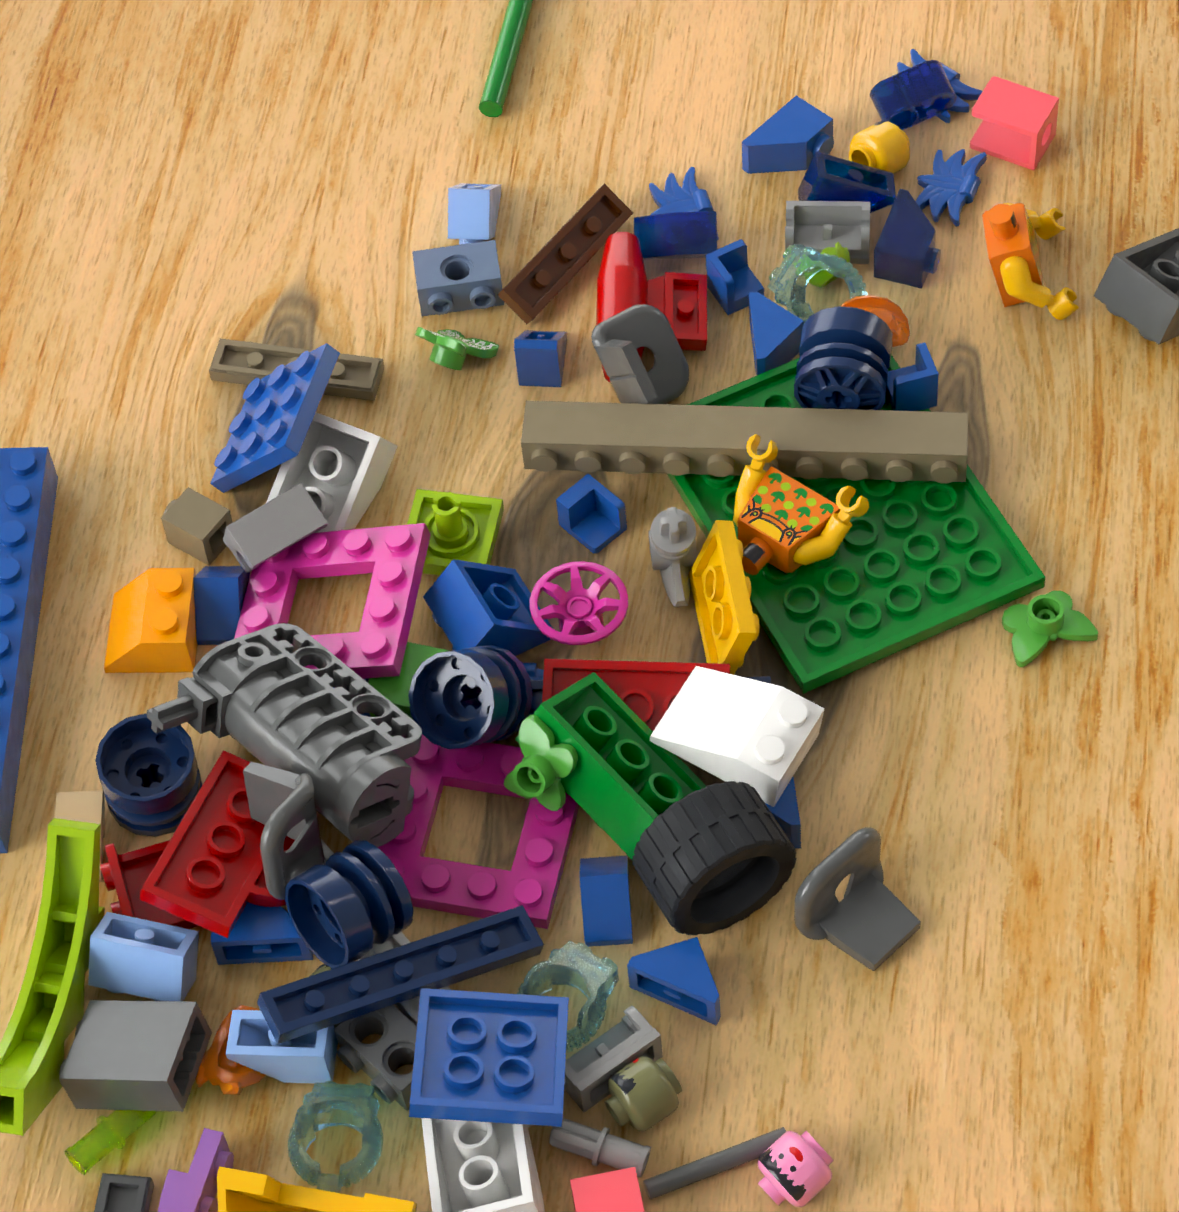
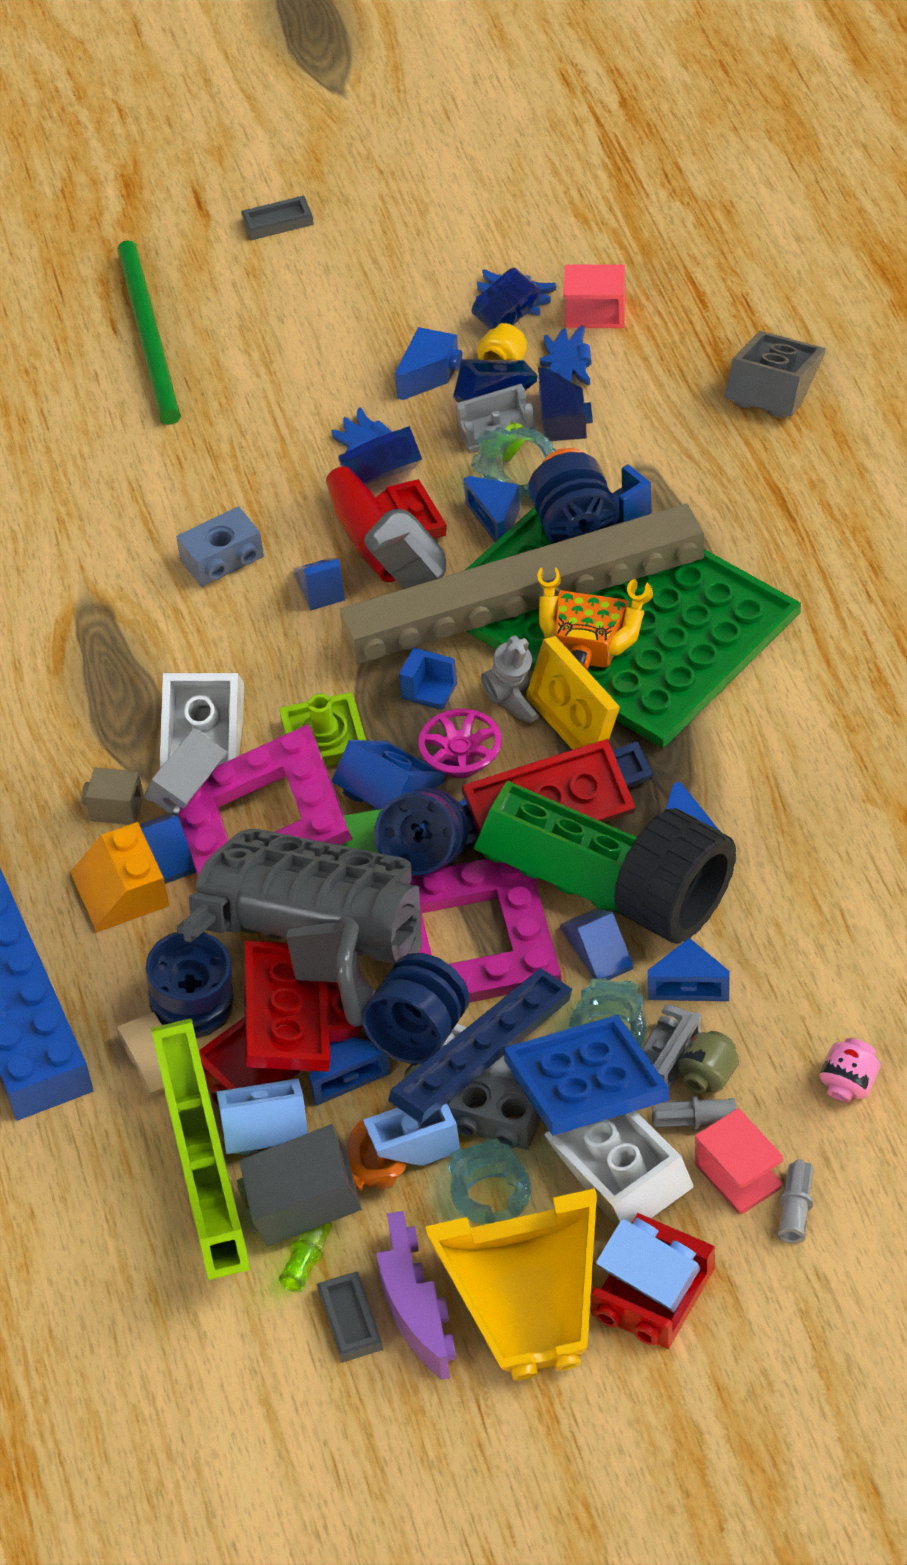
camera: 25 degrees left, 5 degrees down
dark tan tile [209,338,385,401] -> none
blue plate [210,343,340,493] -> none
bright green animal [415,327,499,370] -> none
light blue slope [448,183,501,245] -> none
reddish brown plate [497,183,633,324] -> none
bright green animal [503,715,578,811] -> none
dark grey bar [643,1127,786,1200] -> none
white slope [649,666,824,807] -> none
blue panel [706,239,764,315] -> none
dark grey piece [794,827,921,971] -> none
torso [982,203,1079,320] -> none
bright green animal [1002,591,1098,667] -> none

